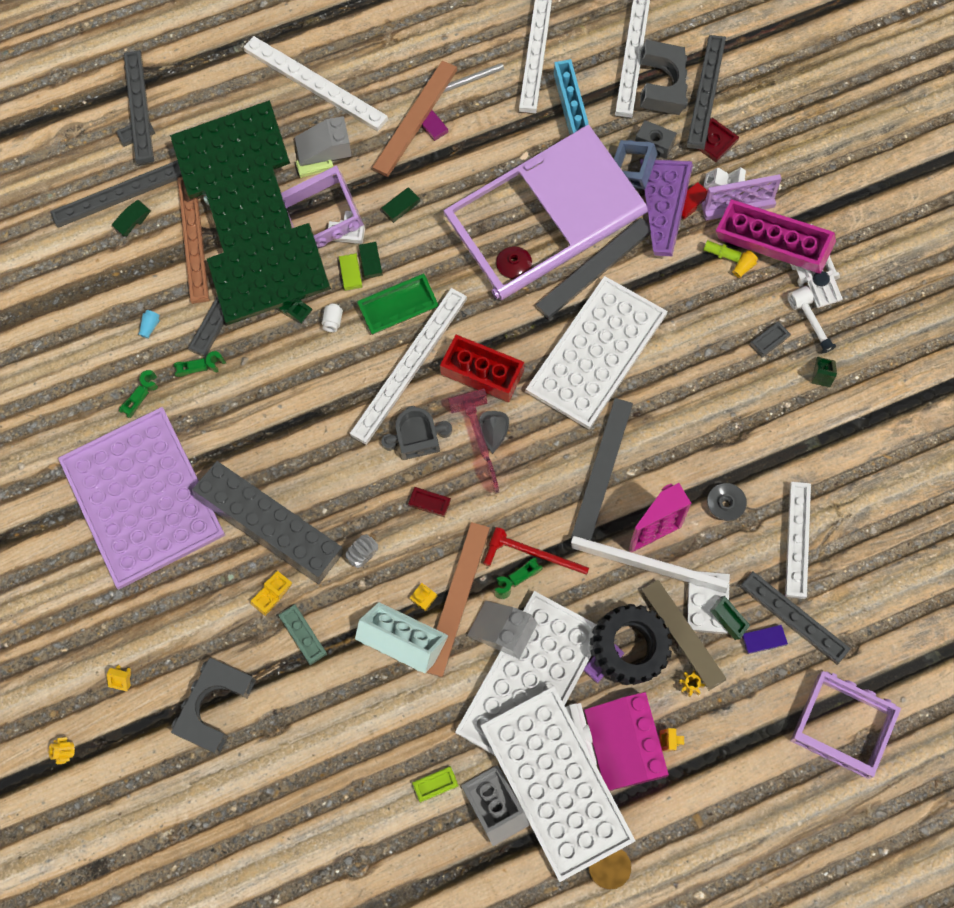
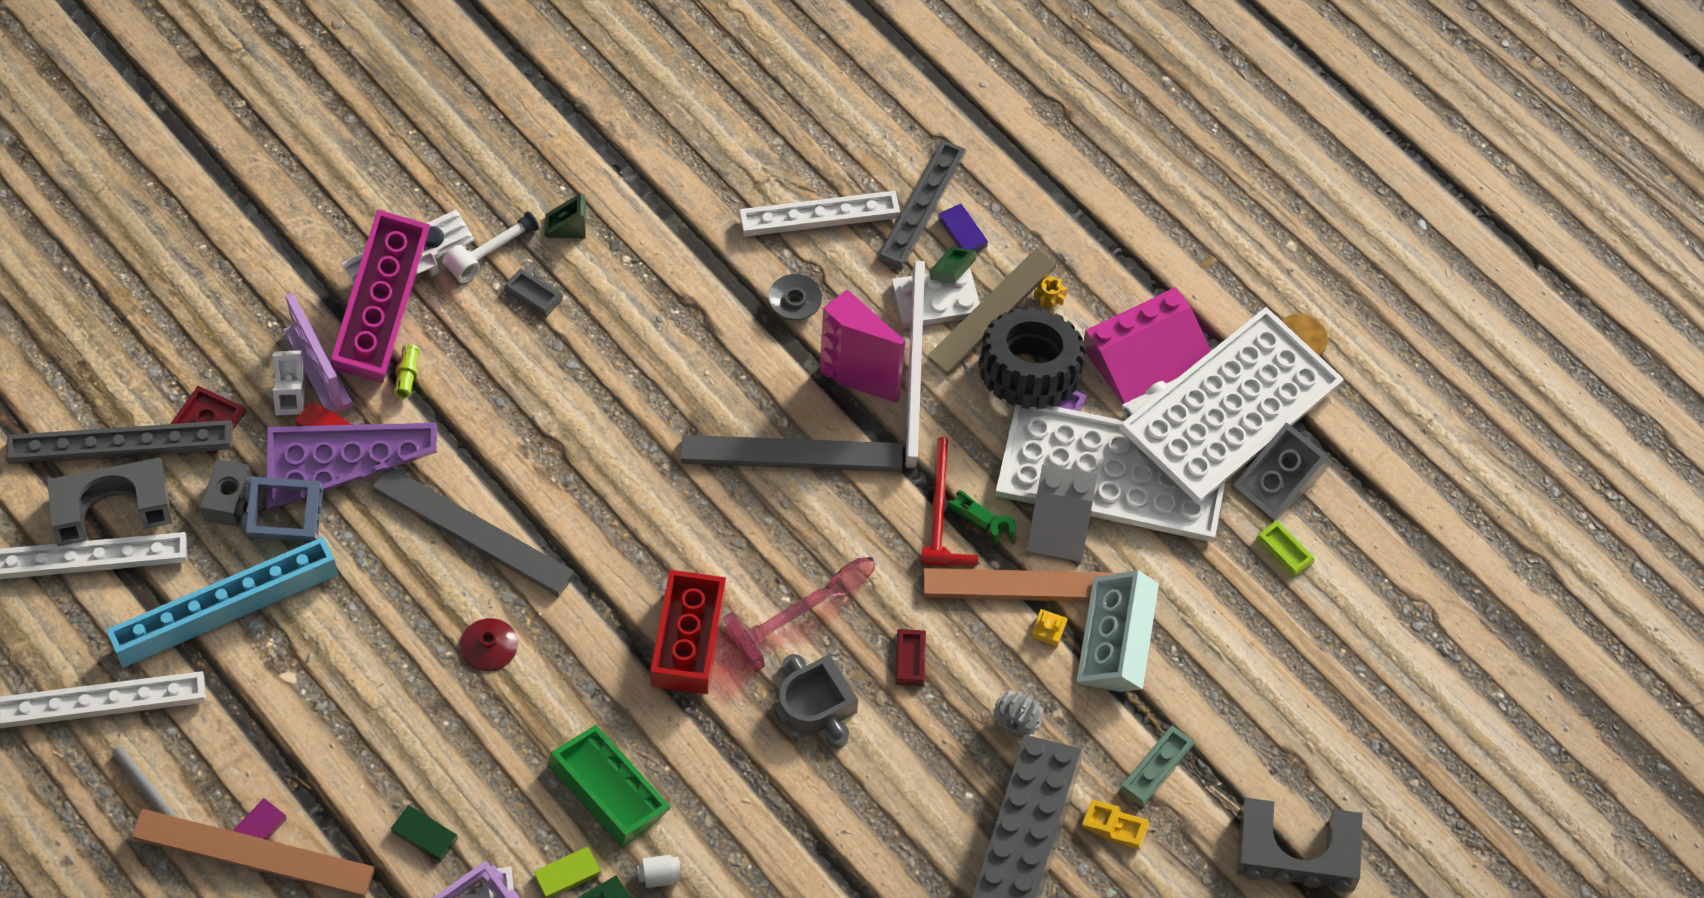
camera: 115 degrees left, 10 degrees down
white plate [350,288,467,445] -> none
dark green tile [359,242,383,279] -> none
lavender door [444,124,648,301] -> none
dark grey piece [479,411,509,454] -> none
white plate [526,276,668,430] -> none
yellow tile [659,728,684,752] -> none
yellow cone [732,250,758,278] -> none
lavender window [790,671,901,779] -> none

